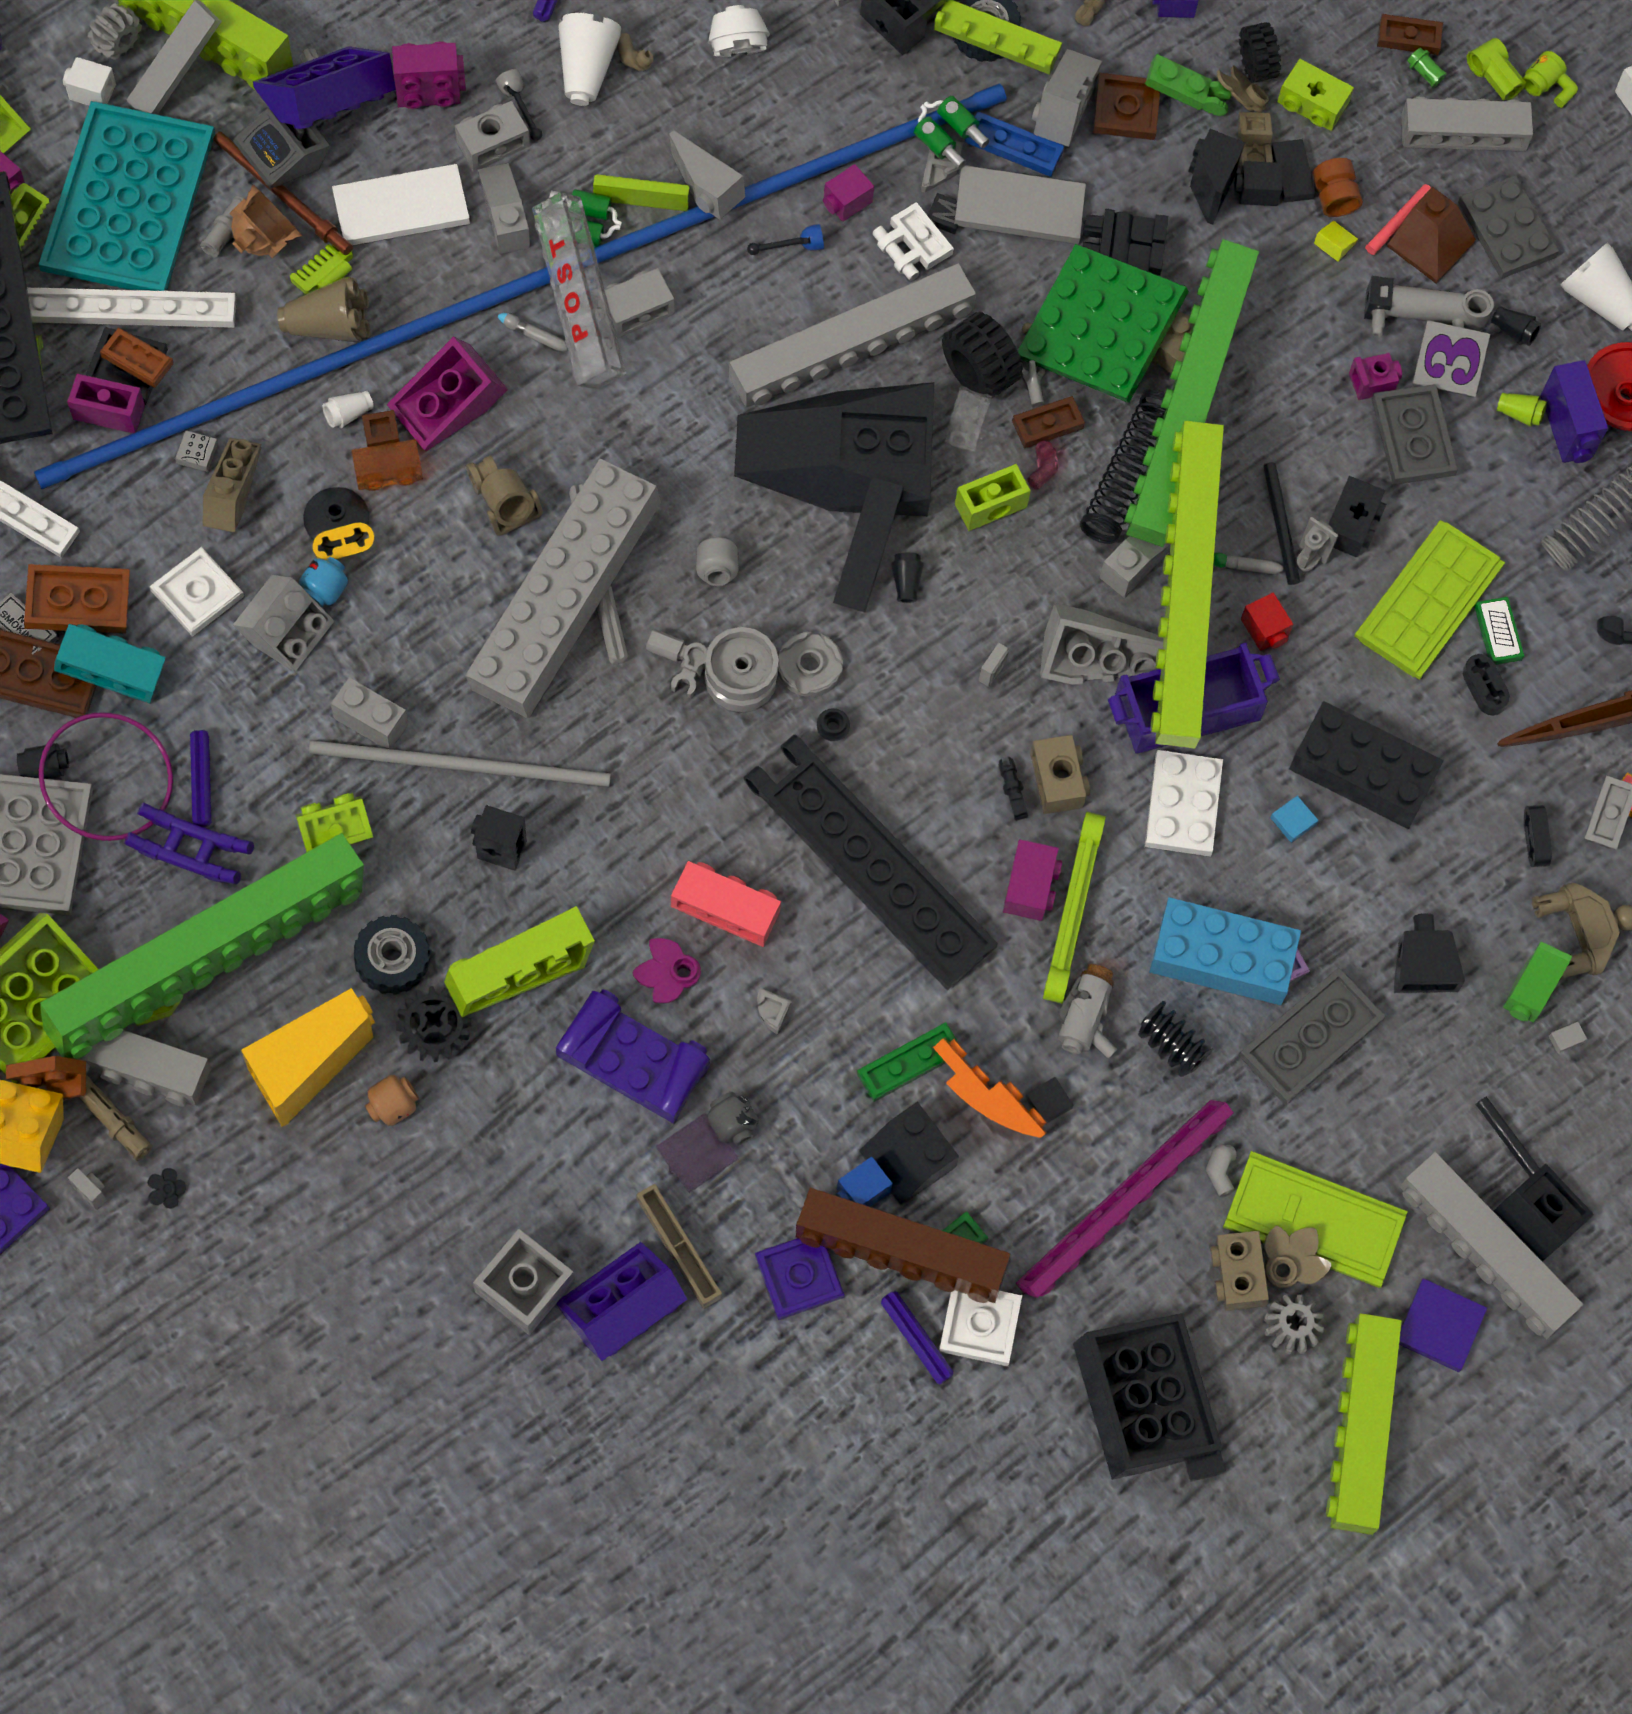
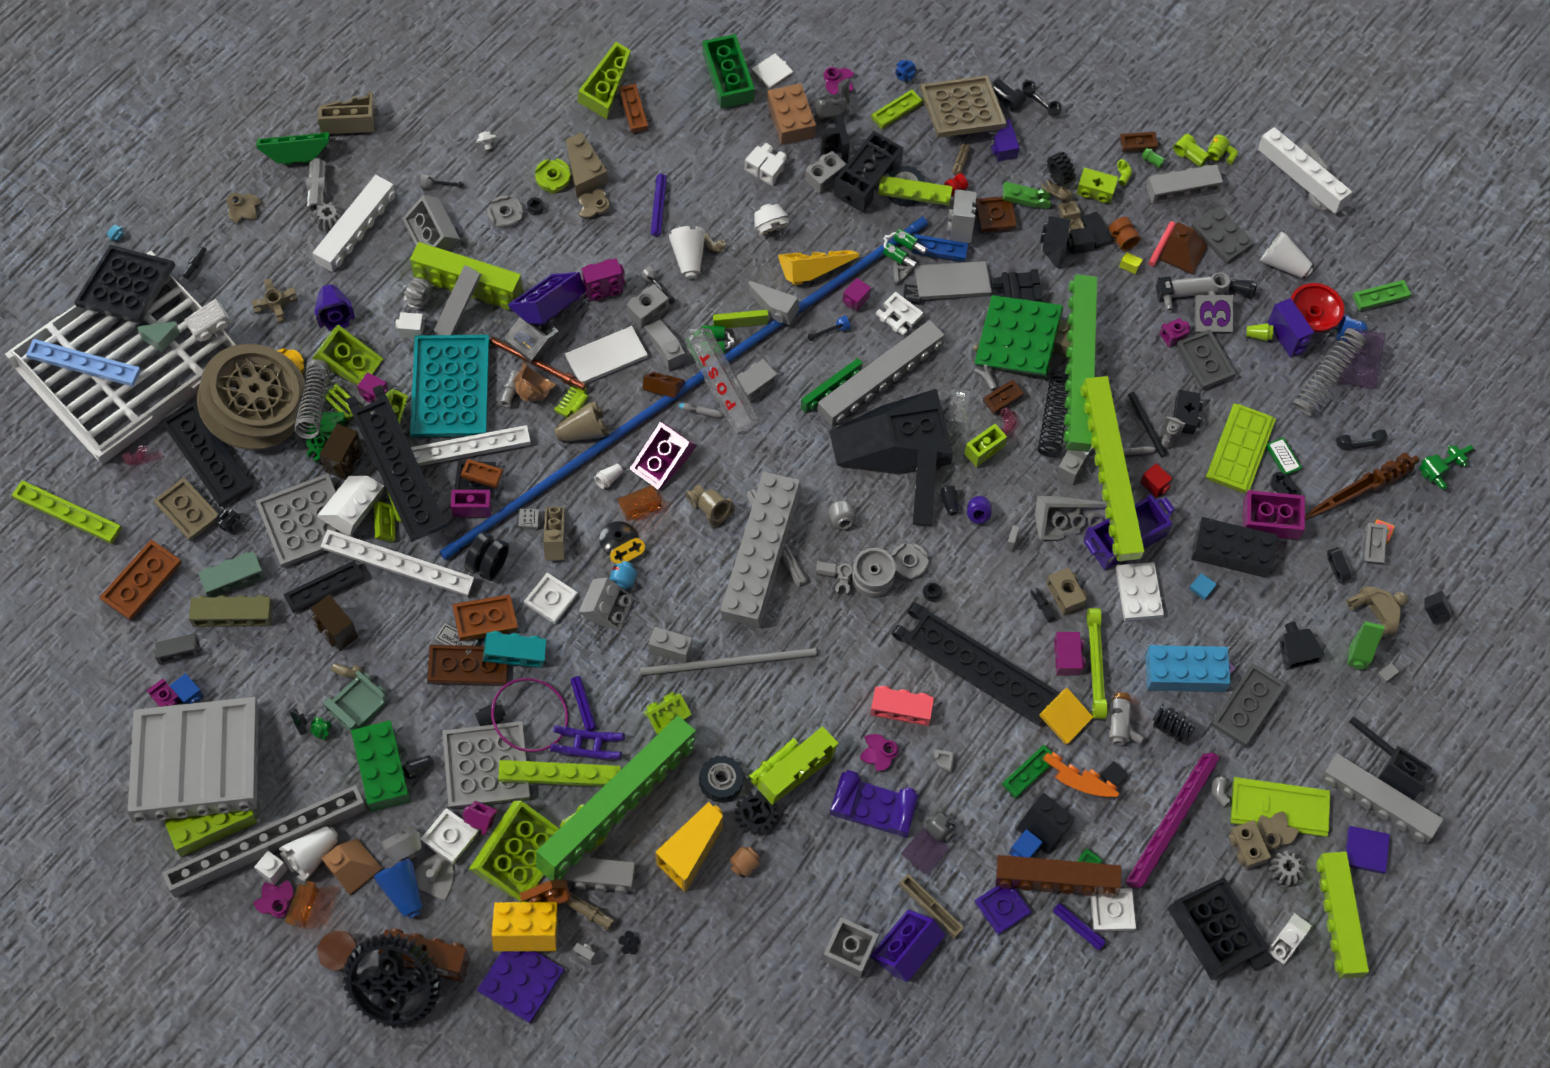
camera: 10 degrees left, 5 degrees down
reddish brown plate [362,410,400,450] -> none
black brick [471,805,527,871] -> none
black tyre [942,312,1023,401] -> none
none -> black wheel [464,532,509,581]
none -> lime plate [498,760,621,787]
none -> reddish brown slope [643,372,685,398]
none -> lime pin [748,738,799,786]
none -> yellow wedge [778,250,859,285]
none -> green plate [801,358,862,413]
none -> red wheel [944,173,969,197]
none -> dark purple head [967,496,992,524]
none -> yellow tile [1039,688,1093,744]
none -> lime arm [1117,159,1132,186]
none -> magenta brick [1242,490,1305,540]
none -> white slope [1268,913,1312,964]

